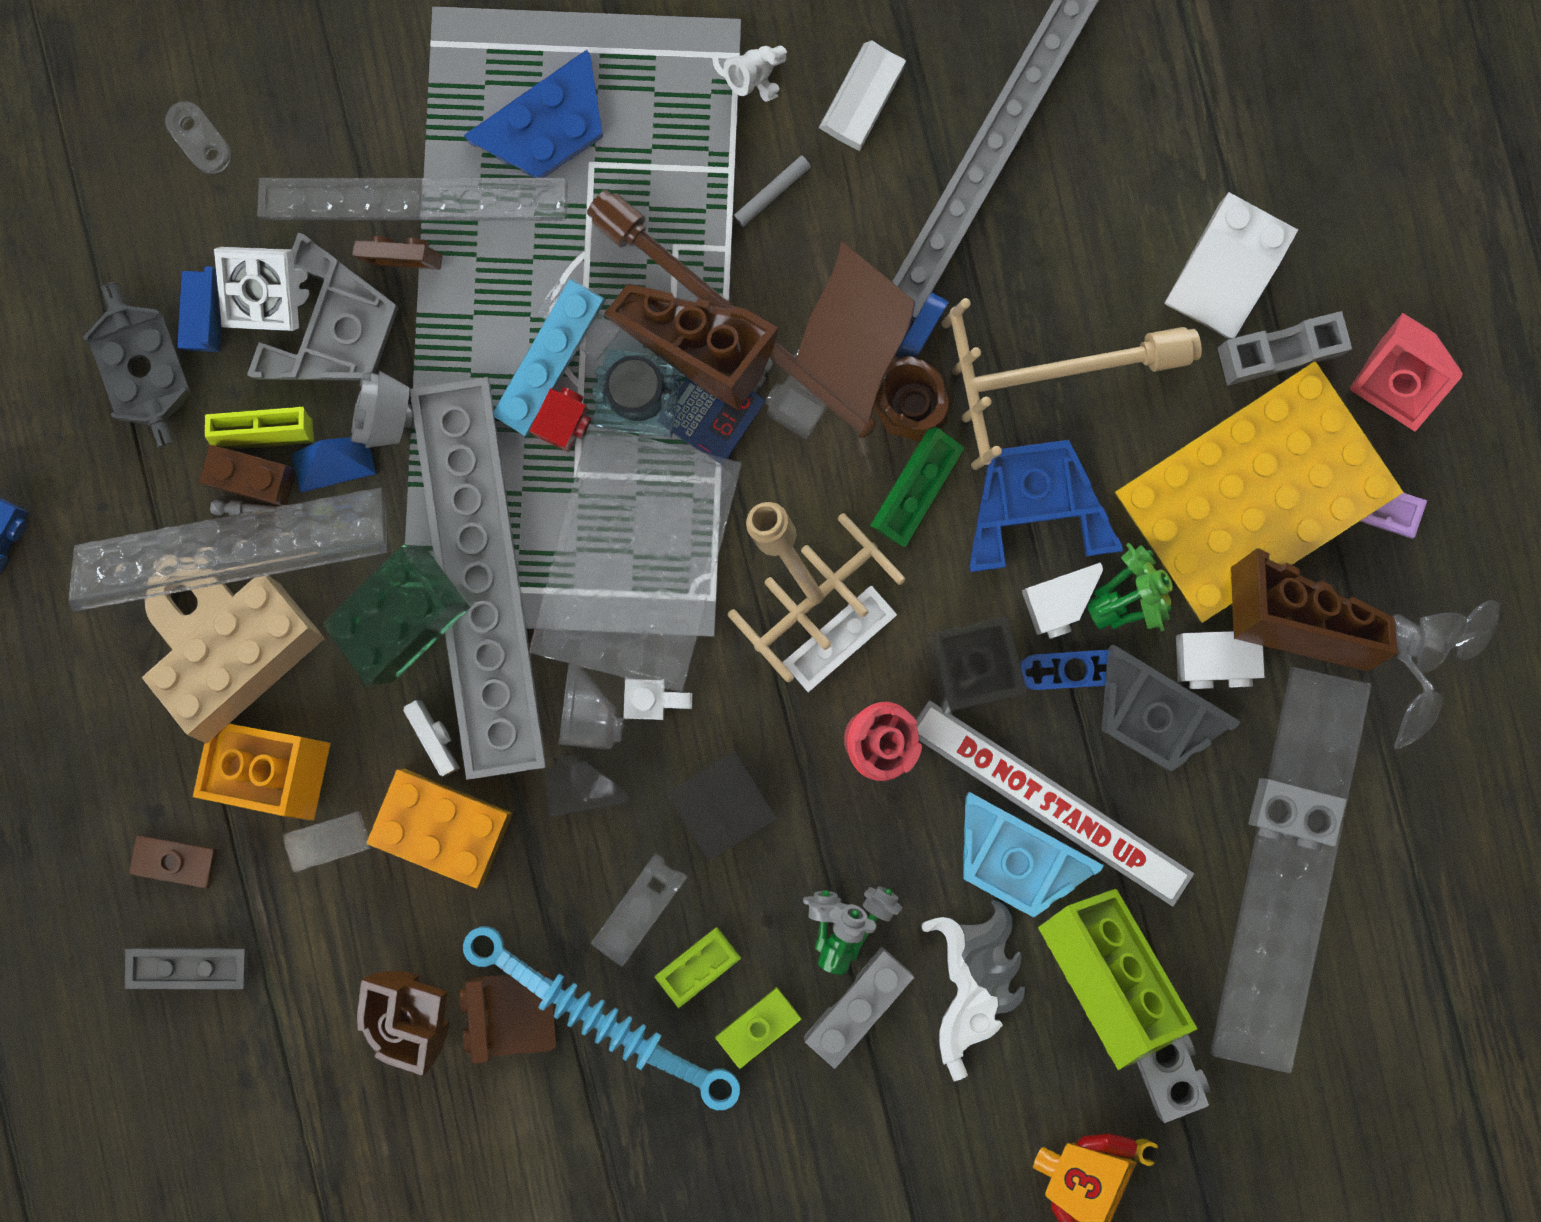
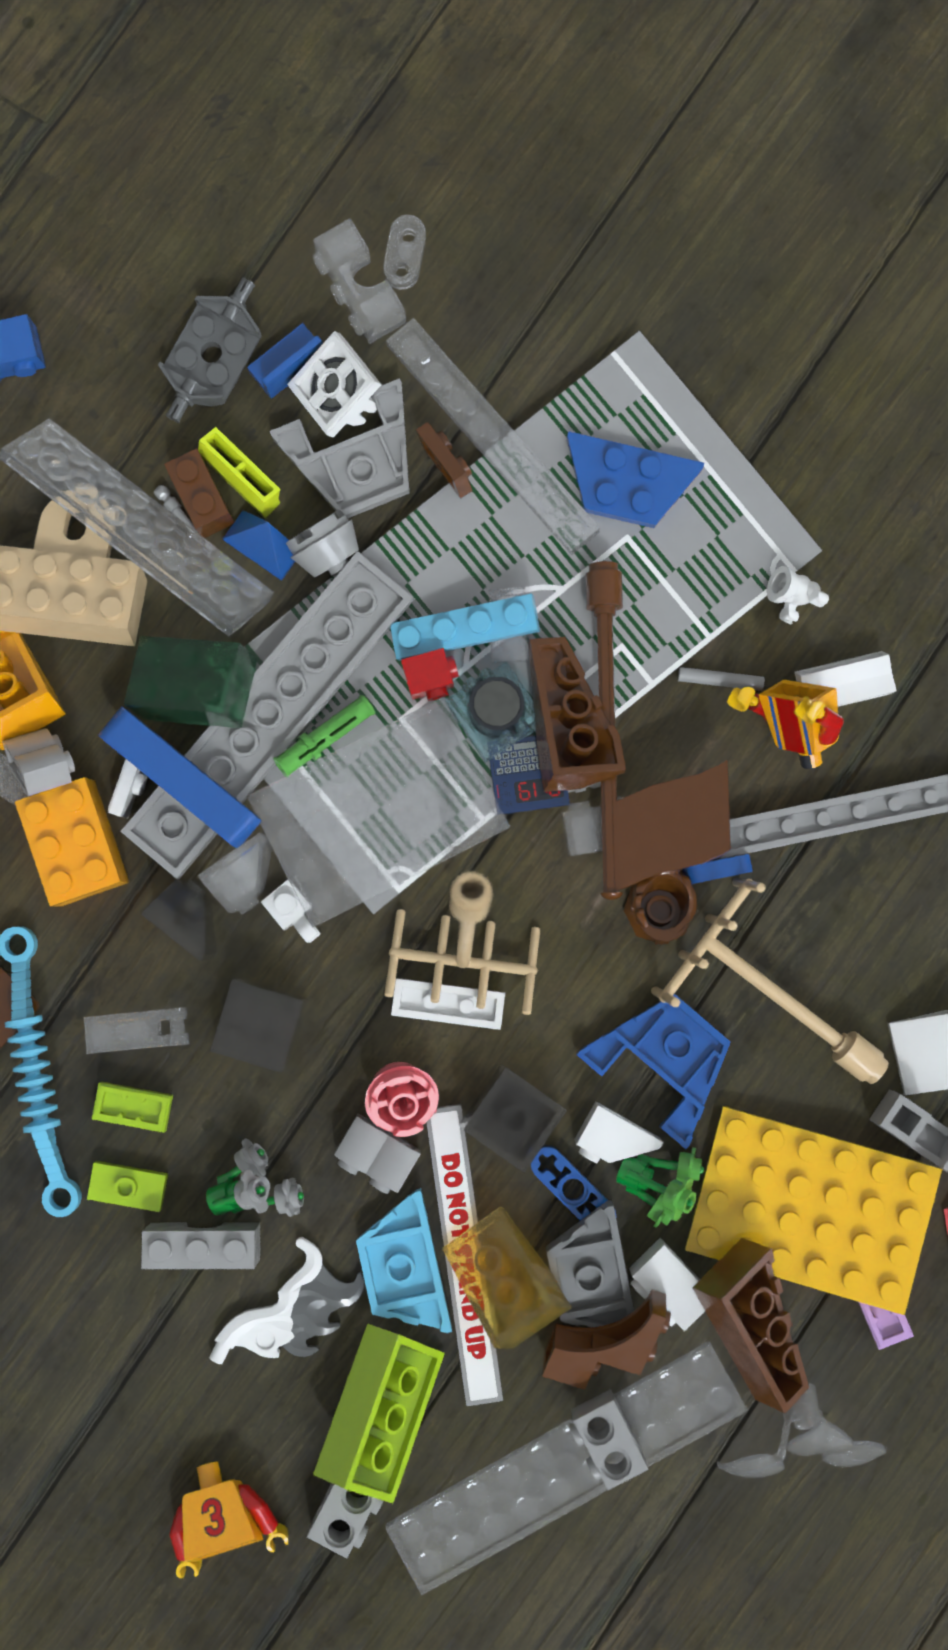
camera: 45 degrees right, 0 degrees up
green plate [870,427,965,548] -> none
none -> light grey brick [2,728,75,796]
none -> blue beam [98,706,262,850]
none -> bright green pin [273,695,375,778]
none -> clear arch [312,218,406,344]
none -> light grey brick [334,1114,421,1194]
none -> clear yellow slope [442,1207,571,1349]
none -> reddish brown arch [542,1289,671,1390]
none -> torso [727,680,844,769]

